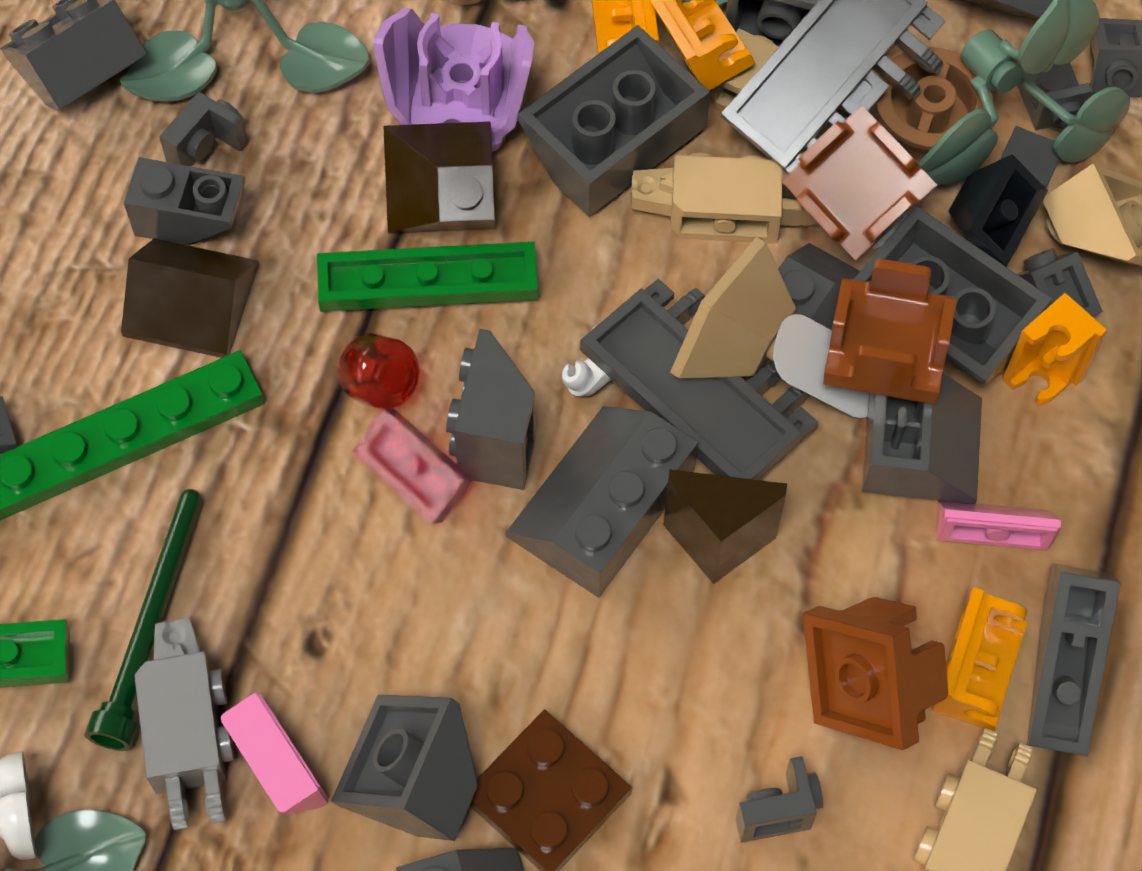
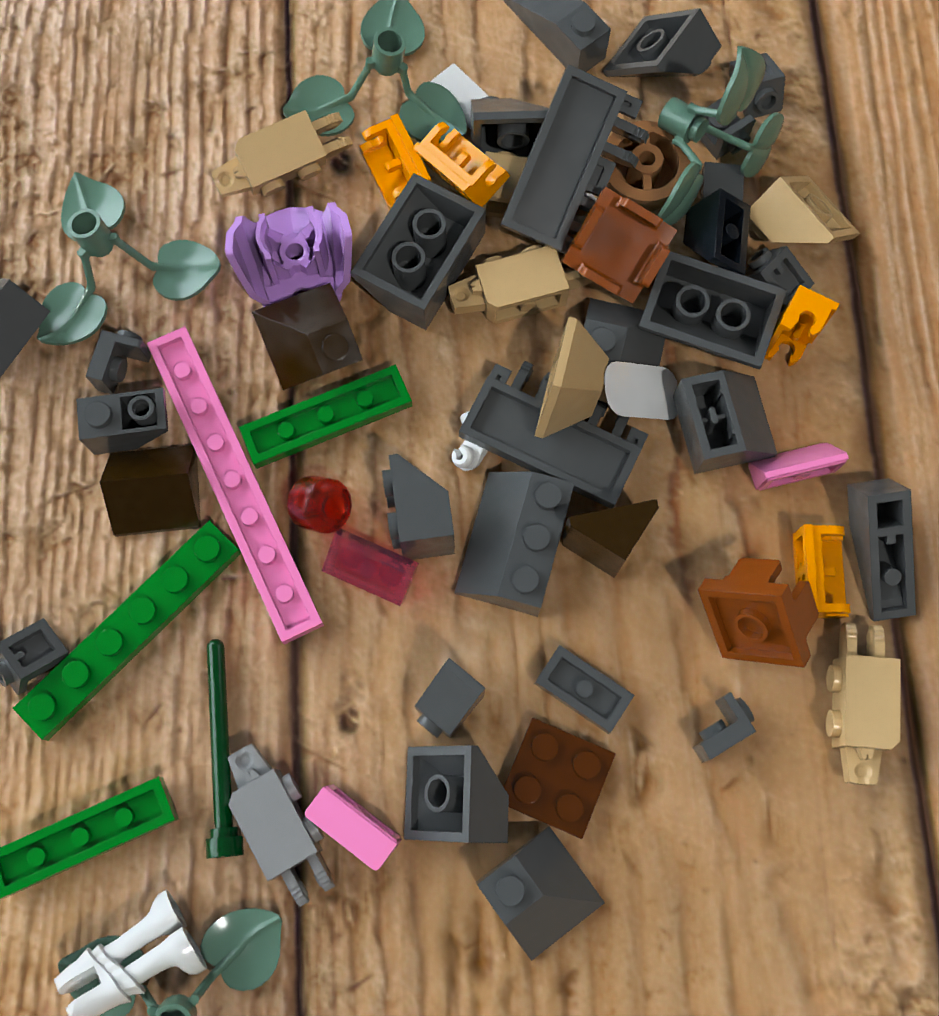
camera: 20 degrees left, 10 degrees up
dark orange panel [823,259,957,405] -> none
none -> bright pink plate [147,326,324,645]
none -> dark grey slope [415,658,485,738]
none -> dark grey plate [534,645,635,734]

